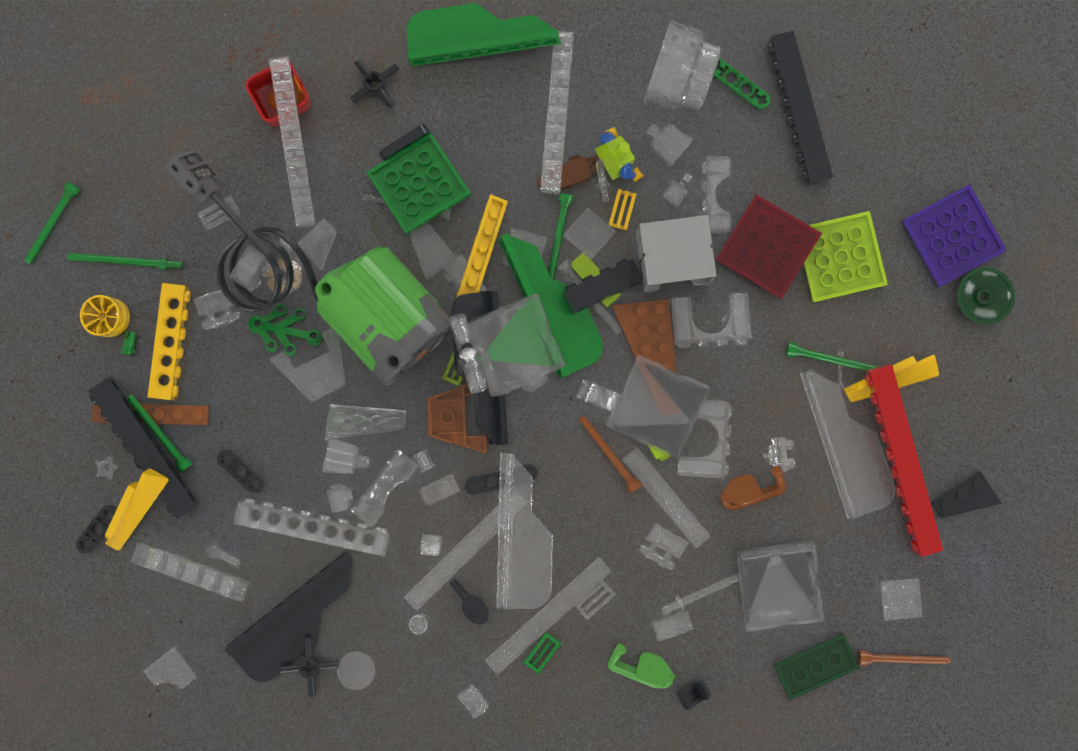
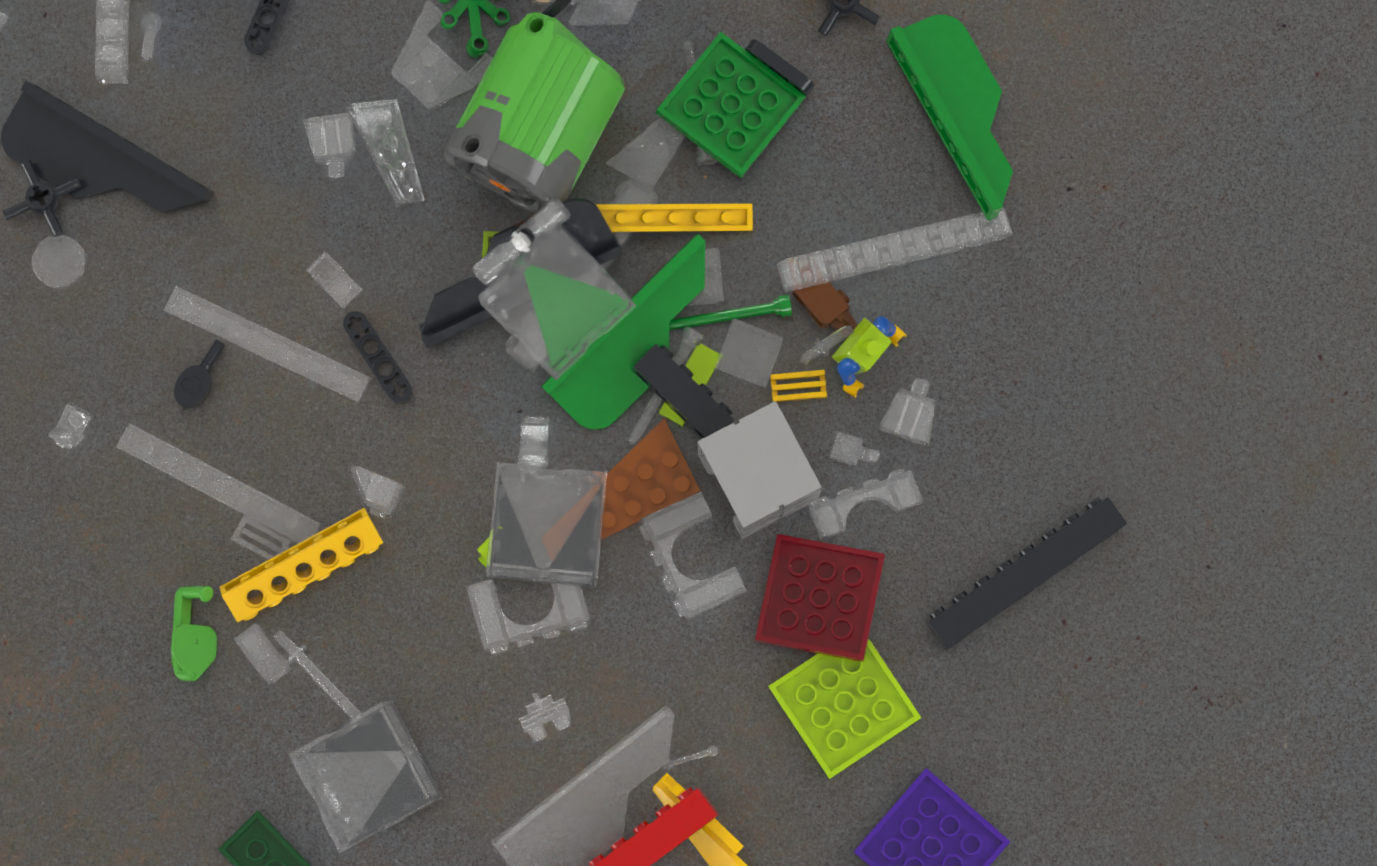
camera: 75 degrees right, 5 degrees down
clear brick [233,498,391,557] -> none
clear brick [327,483,354,513] -> none
clear arch [351,449,420,528] -> none
clear wheel [408,614,429,634] -> none
clear bush [413,448,436,473] -> none
clear slope [420,535,442,556] -> none
dark orange wing [427,384,487,453] -> none
clear piece [497,453,553,610] -> none
green tile [523,631,561,674] -> none
dark orange piece [579,416,643,494] -> none
clear plate [622,447,711,549] -> none
clear plate [639,523,689,571] -> none
clear brick [643,20,721,112] -> none
black bracket [677,680,711,710] -> none
green beam [707,57,771,110] -> none
dark orange piece [721,466,786,510] -> none
green piece [786,342,878,371] -> none
none -> yellow brick [219,507,383,623]
none -> clear slope [351,464,405,519]

